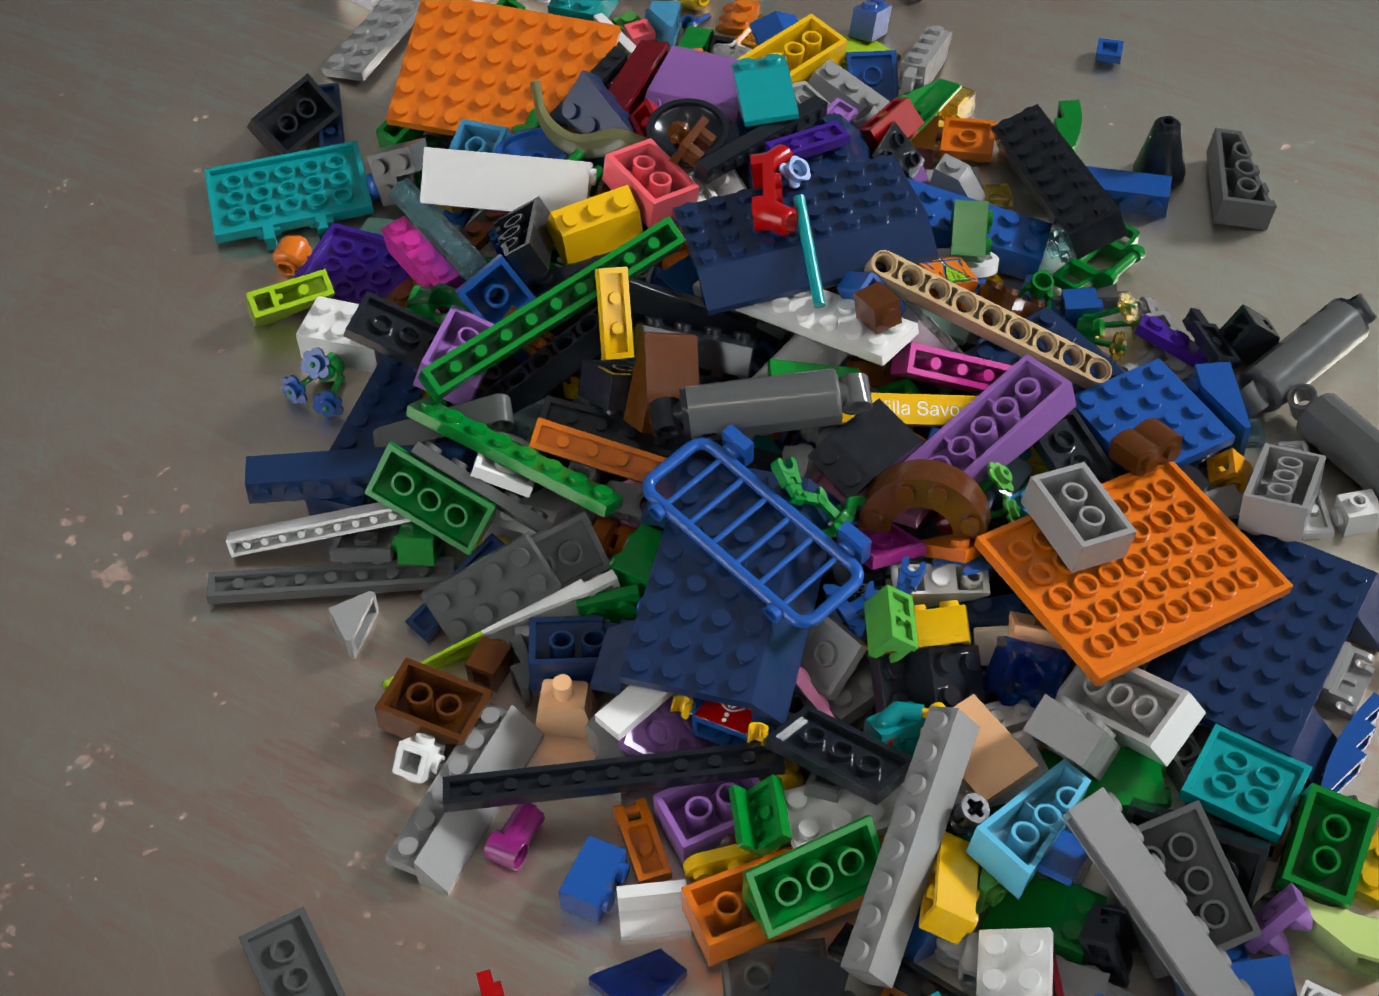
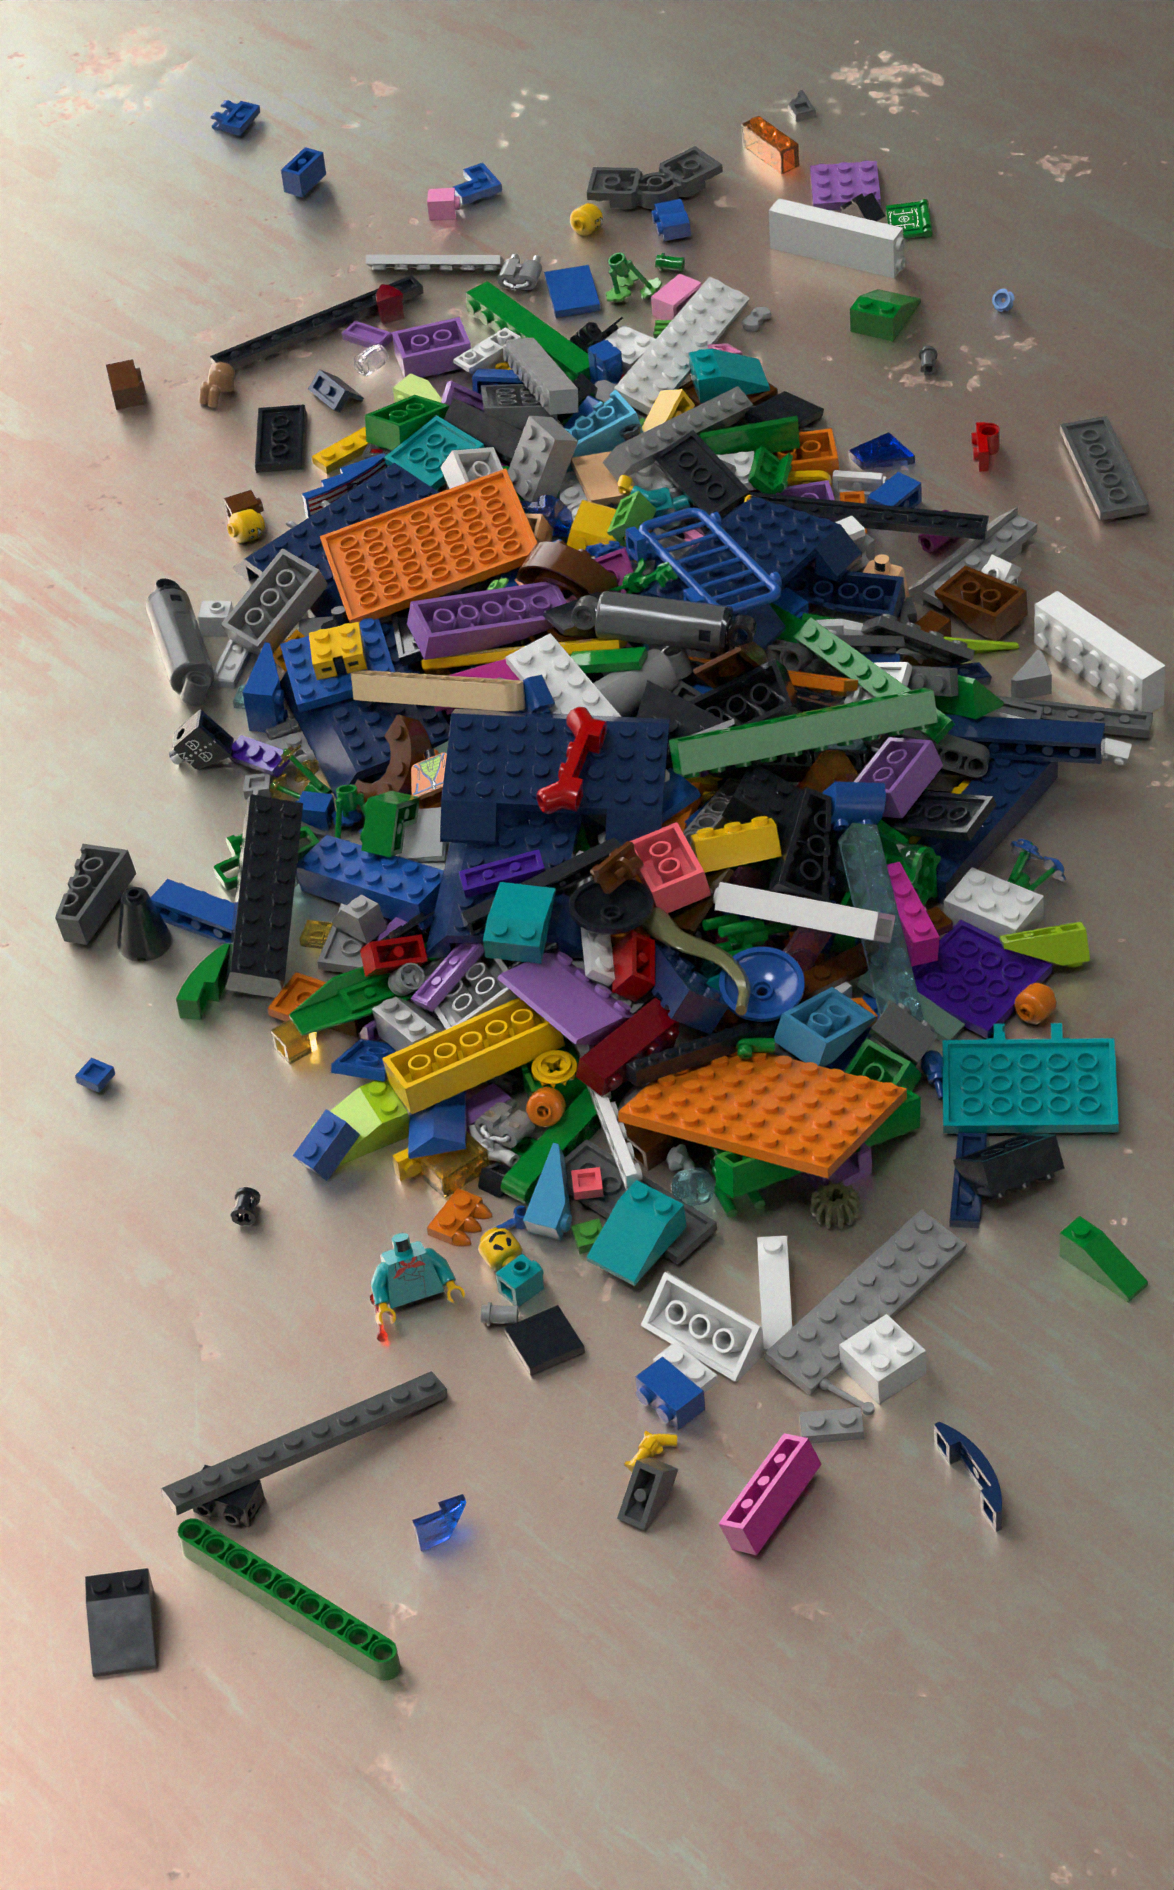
camera: 160 degrees left, 5 degrees down
yellow plate [595,266,634,360] -> none
light blue plate [779,156,811,189] -> none
teal bar [793,194,826,308] -> none
reddish brown brick [854,281,902,335] -> none
light grey hinge [898,26,953,92] -> none
light grey brick [1021,462,1137,573] -> none
reddish brown brick [1109,418,1183,476] -> none
black hinge [1182,308,1241,370] -> none
dark grey piece [1239,293,1377,418] -> none
none -> yellow piece [309,622,367,680]
none -> white brick [1034,591,1165,713]
none -> green slope [1059,1216,1148,1302]

